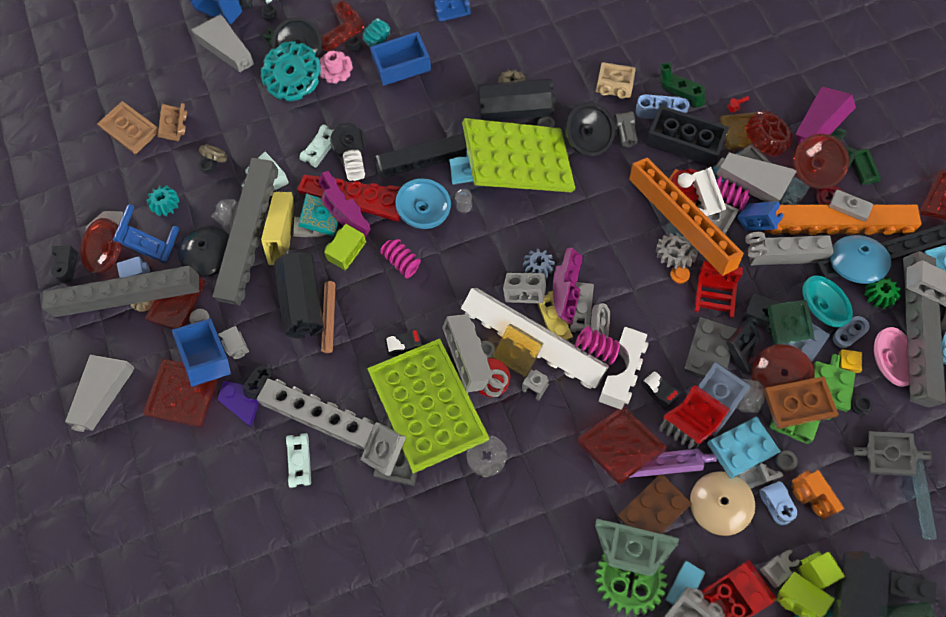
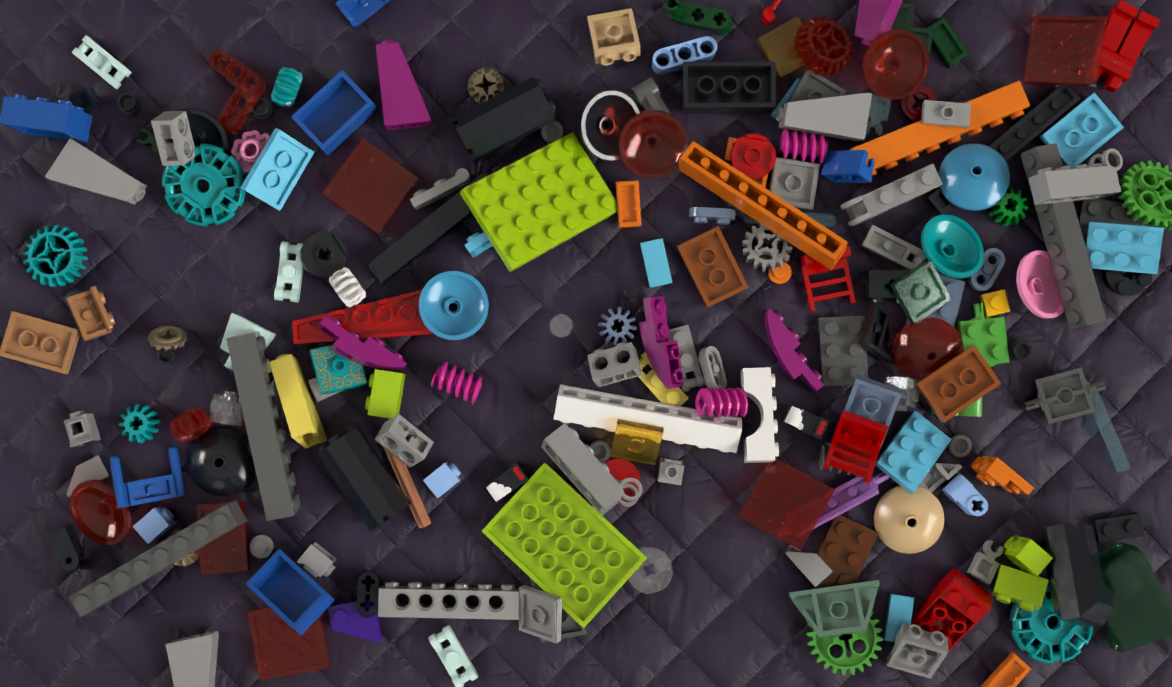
camera: 30 degrees left, 20 degrees up
clear bush [455,190,472,213] -> none
white gear [678,167,726,216] -> none
none -> teal gear [22,225,88,287]
none -> light grey window [64,411,101,447]
none -> light grey brick [151,111,196,166]
none -> clear red gear [169,407,212,443]
none -> medium azure plate [240,128,314,211]
none -> clear red plate [322,138,419,234]
none -> light grey brick [374,414,434,467]
none -> magenta slope [376,40,433,131]
none -> light grey plate [410,168,471,211]
none -> light blue brick [423,462,461,498]
none -> clear plate [550,314,573,337]
none -> orange plate [616,180,642,228]
none -> clear red dish [619,110,688,179]
none -> medium azure tile [640,238,672,288]
none -> dark orange plate [677,226,749,308]
none -> sand blue plate [689,207,735,225]
none -> magenta slope [764,309,824,391]
none -> light grey slope [786,551,833,587]
none -> light grey plate [861,225,927,275]

